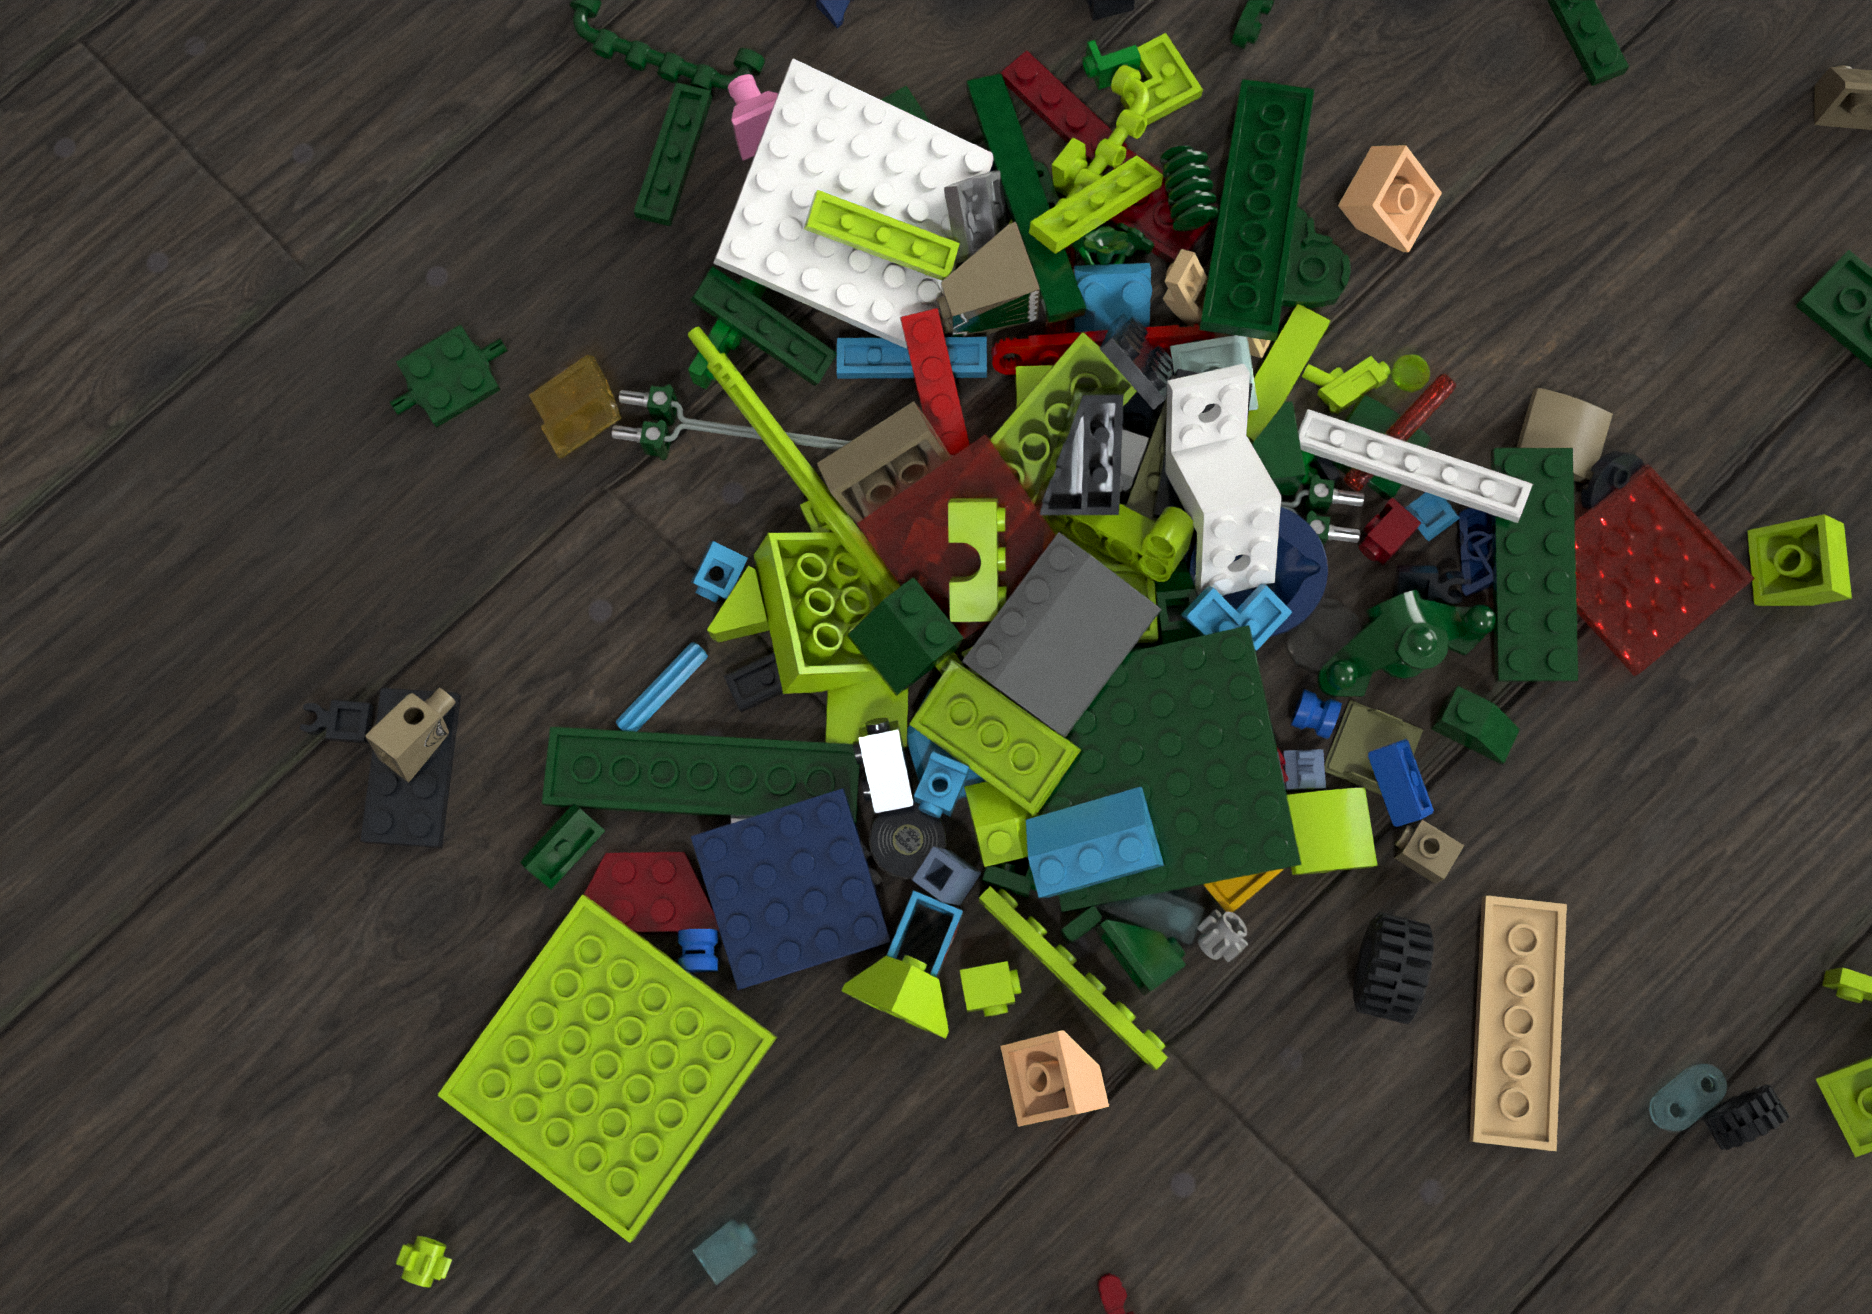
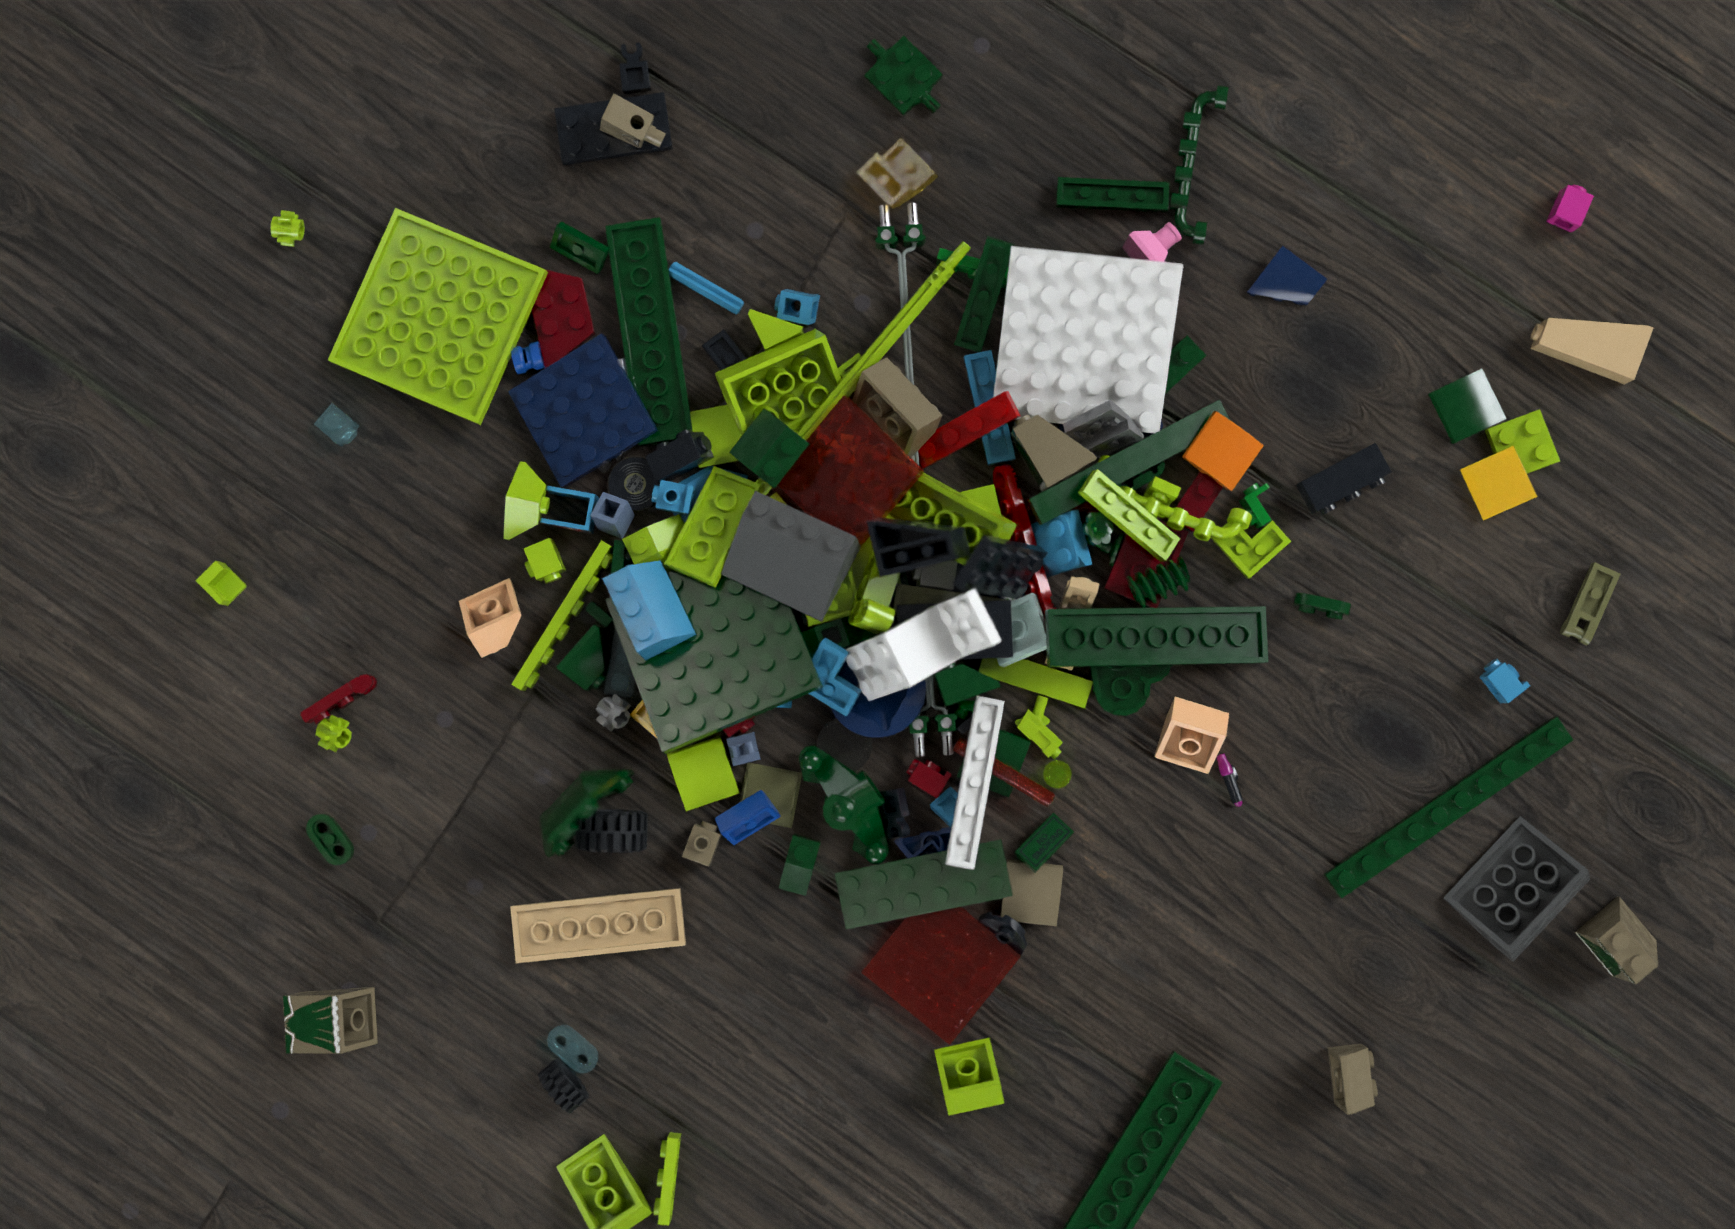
camera: 75 degrees right, 10 degrees up
lime plate [804,190,960,281] -> none
lime arch [948,498,1007,622] -> none
blue wheel [1290,689,1342,739] -> none
none -> dark green wedge [539,769,635,858]
none -> dark green tile [1014,812,1074,873]
none -> orange slope [1182,411,1264,491]
none -> piece [1216,753,1243,807]

